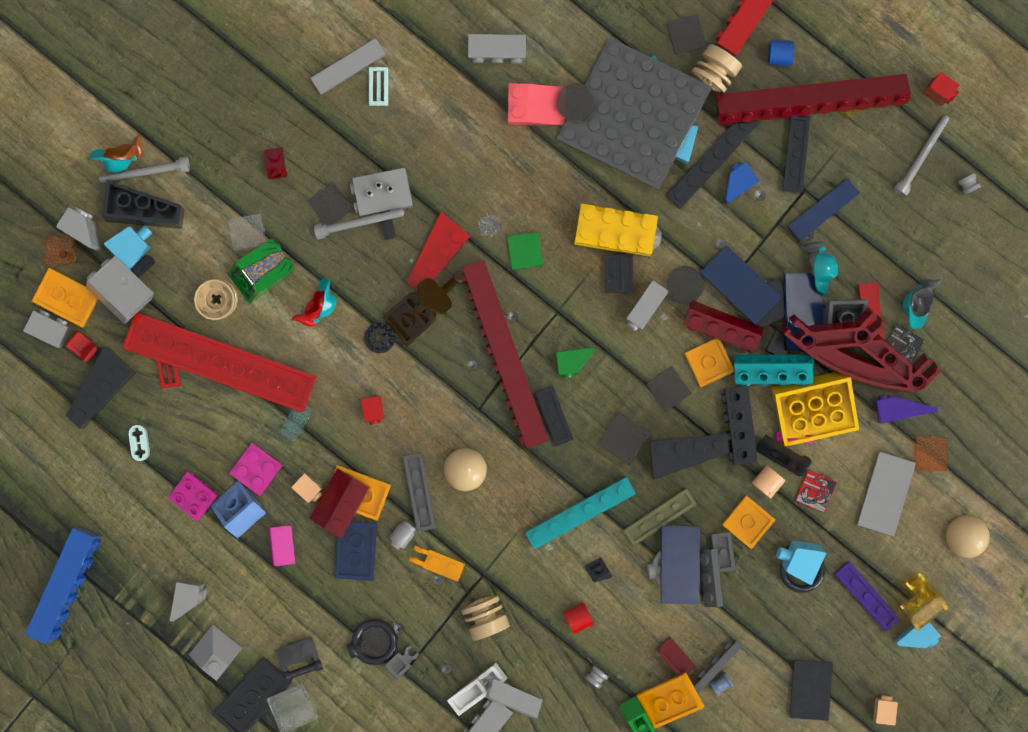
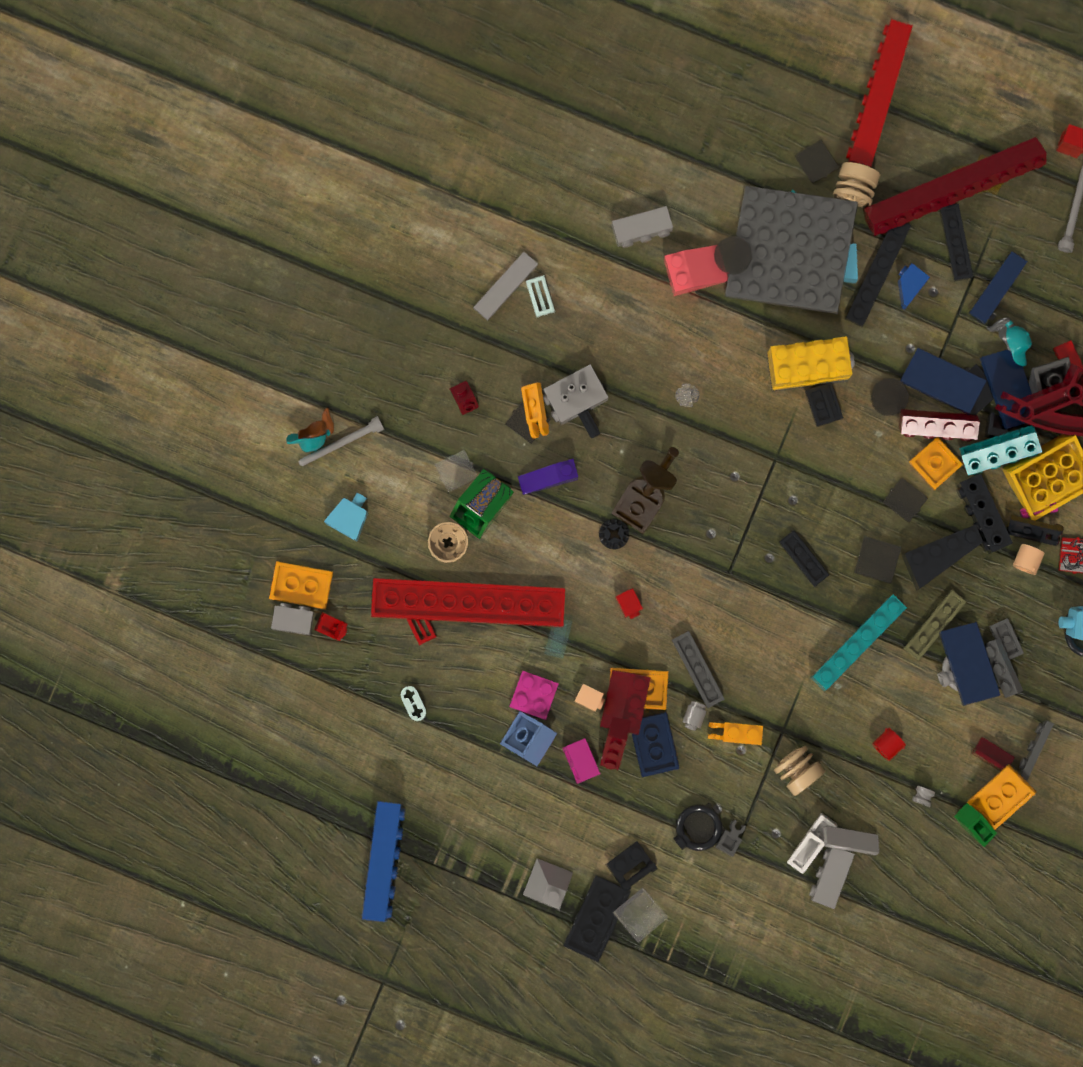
camera: 20 degrees left, 5 degrees down
clear orange plate [42,233,76,266] -> none
light grey slope [56,207,102,251] -> none
black wedge [66,346,136,429] -> none
light grey piece [86,255,155,324] -> none
black wedge [102,179,185,229] -> none
dark pink hinge [168,471,218,522] -> none
light grey slope [170,579,207,621] -> none
hair [292,278,337,327] -> none
light grey piece [314,209,405,240] -> none
red wing [407,212,471,291] -> none
tan piece [444,448,487,491] -> none
dark red brick [462,260,549,449] -> none
green piece [507,232,543,270] -> none
green slope [556,348,595,379] -> none
black slope [585,558,612,583] -> none
light grey brick [625,280,669,332] -> none
sand blue bush [709,671,734,697] -> none
light orange tile [721,495,776,549] -> none
blue piece [768,40,794,66] -> none
none -> dark purple slope [518,459,578,495]
none -> light orange hinge [521,382,549,439]
none -> dark red brick [600,716,631,770]

